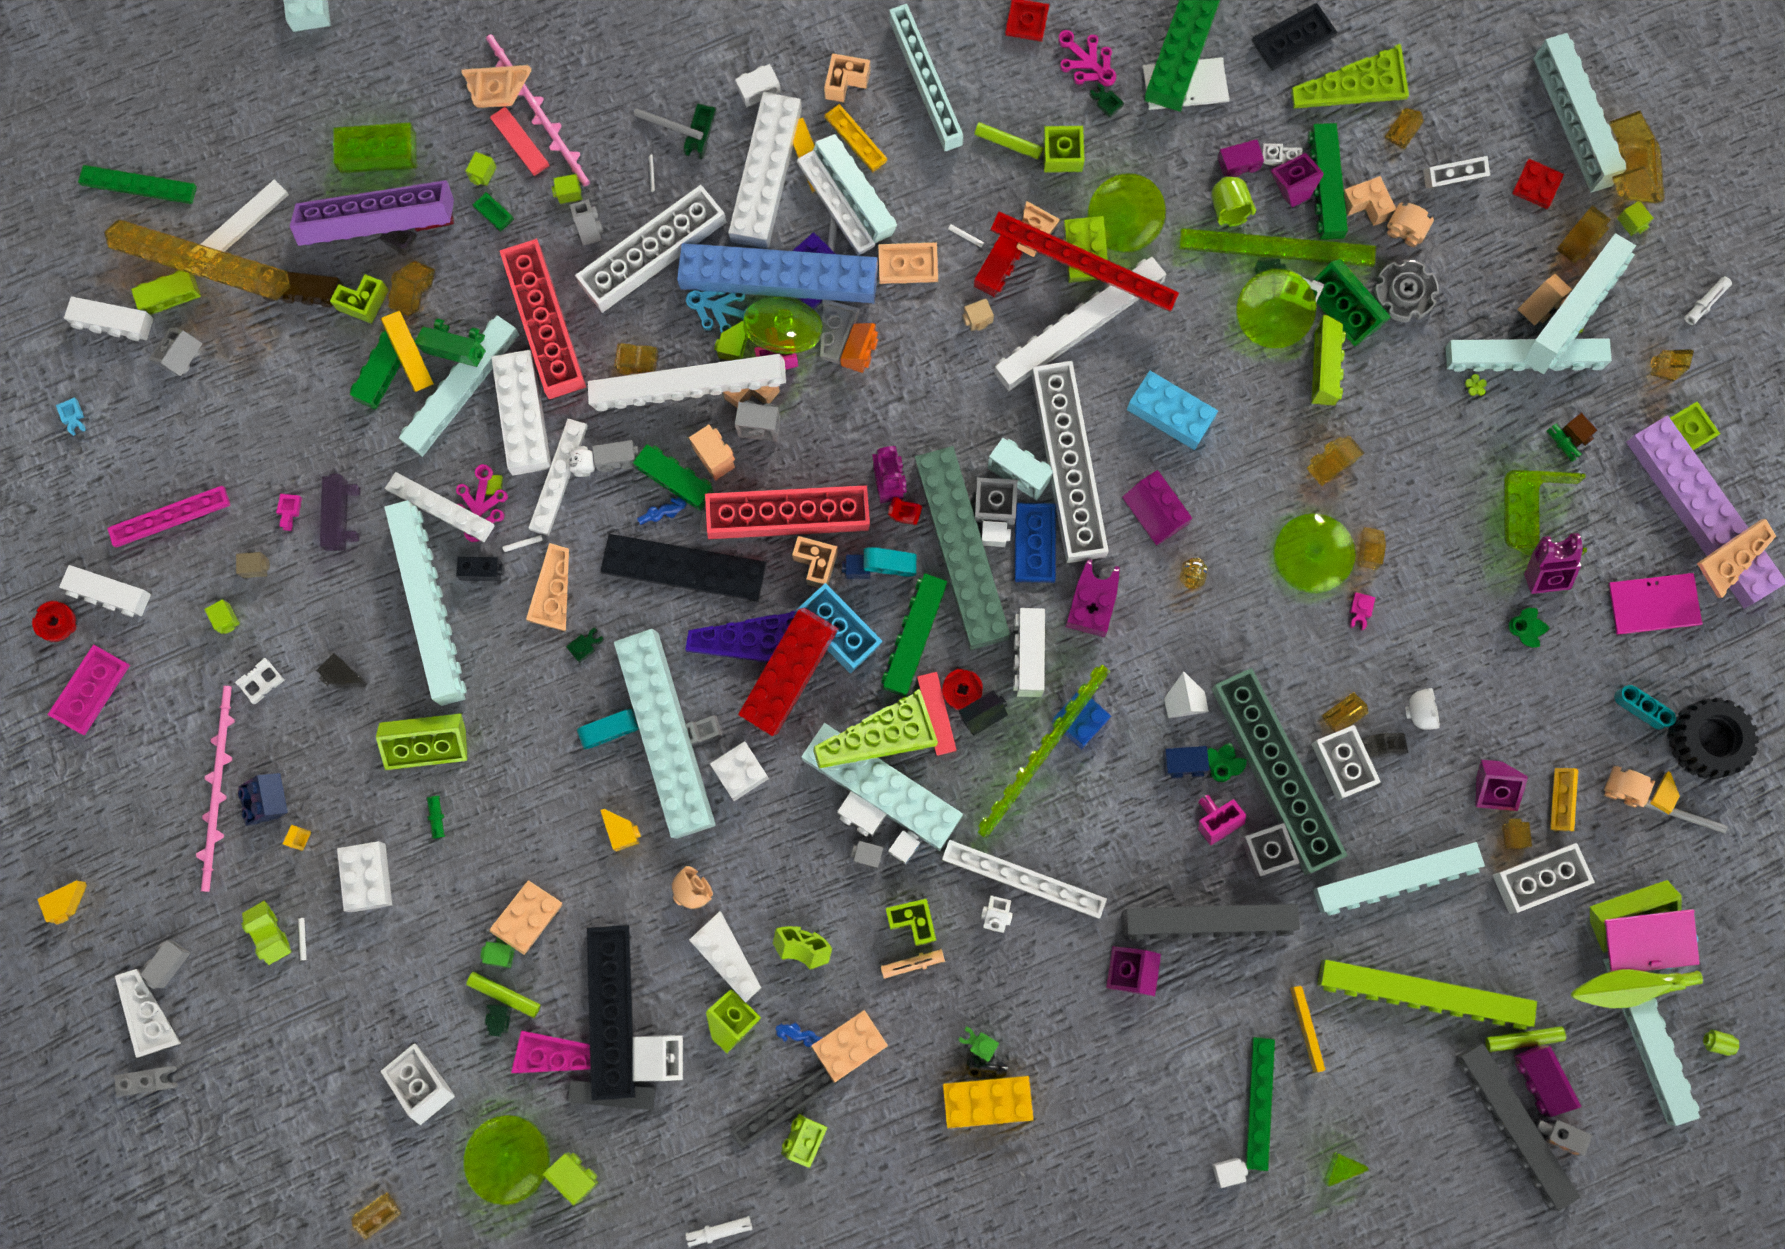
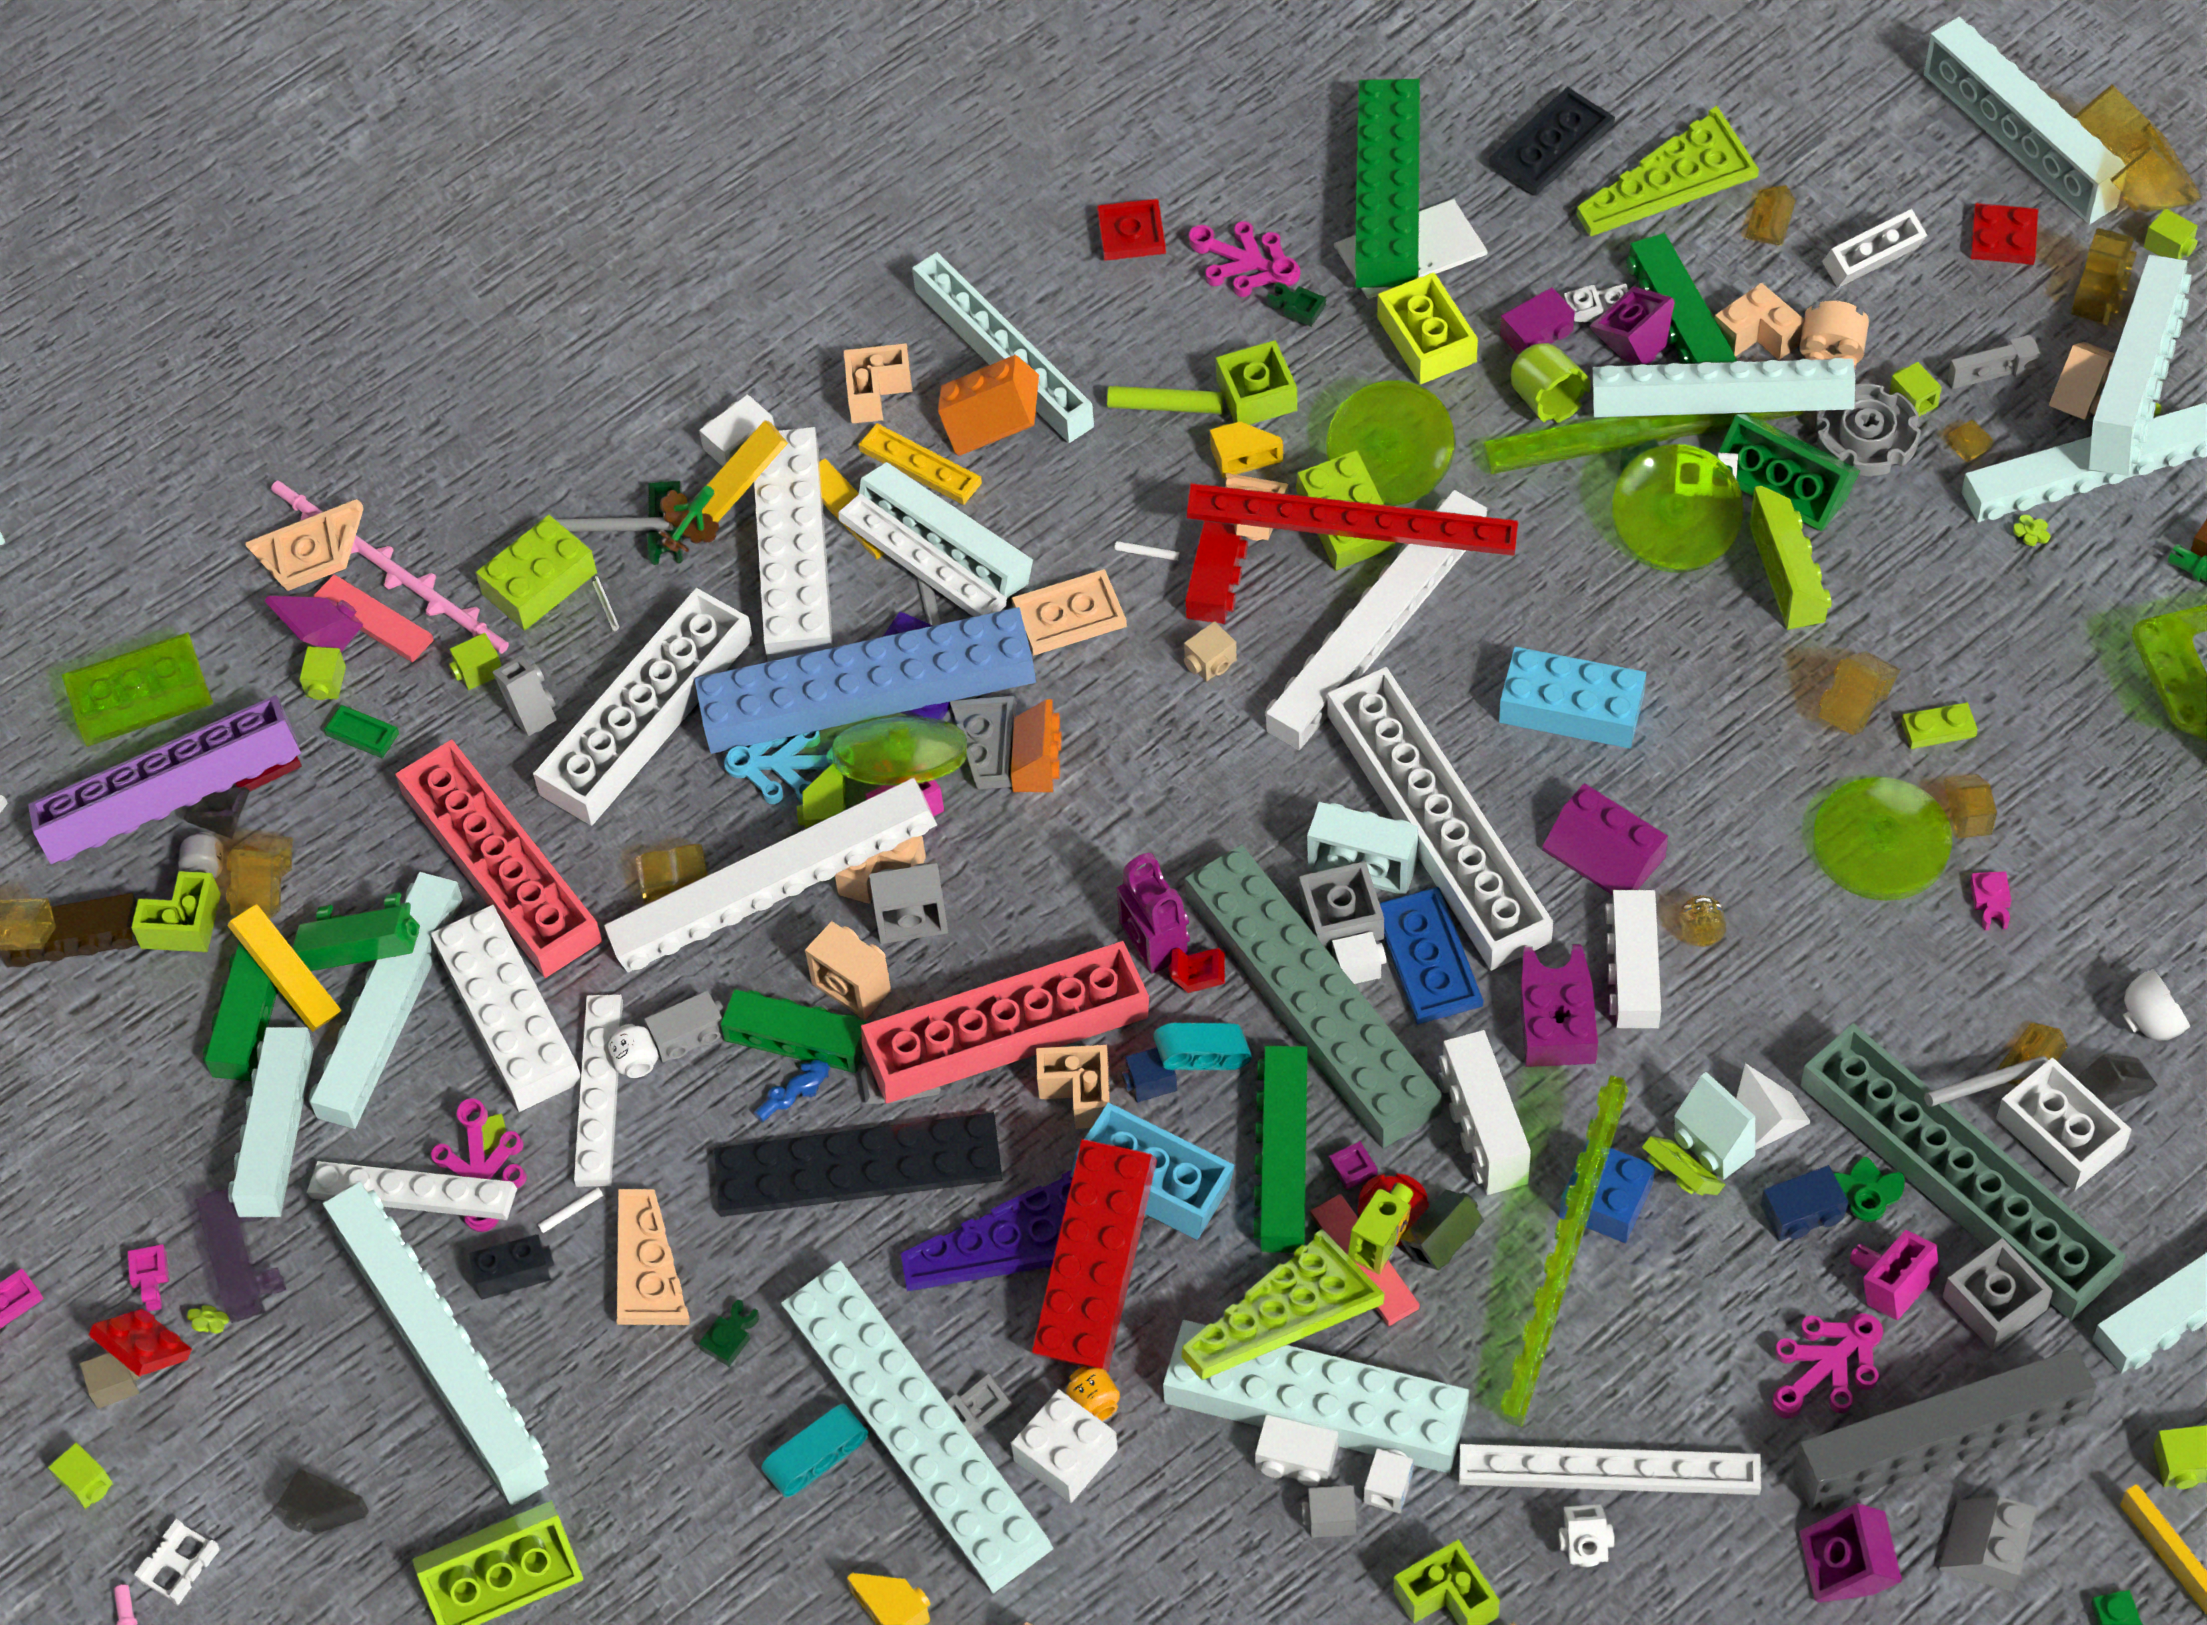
camera: 15 degrees left, 20 degrees down
none -> red plate [88,1309,192,1377]
none -> light grey head [178,832,224,879]
none -> lime plant [187,1305,229,1333]
none -> light aqua brick [228,1027,314,1217]
none -> magenta slope [264,596,364,652]
none -> lime brick [476,515,597,631]
none -> reddish brown plant [658,486,719,552]
none -> yellow tile [695,420,788,523]
none -> orange slope [938,354,1039,456]
none -> light orange head [1065,1366,1120,1421]
none -> yellow slope [1210,421,1283,478]
none -> magenta plate [1329,1141,1378,1190]
none -> lime torso [1348,1183,1413,1275]
none -> neon yellow brick [1377,272,1478,385]
none -> light aqua brick [1593,358,1855,417]
none -> white brick [1605,890,1661,1028]
none -> lime plate [1642,1136,1726,1196]
none -> light aqua slope [1674,1072,1755,1180]
none -> dark pink plant [1772,1313,1883,1419]
none -> lime brick [1889,362,1942,417]
none -> lime plate [1901,702,1978,749]
none -> light grey bar [1924,1056,2048,1107]
none -> light grey slope [1939,1496,2037,1592]
none -> clear yellow plate [1946,419,1994,463]
none -> light grey plate [1947,335,2041,389]

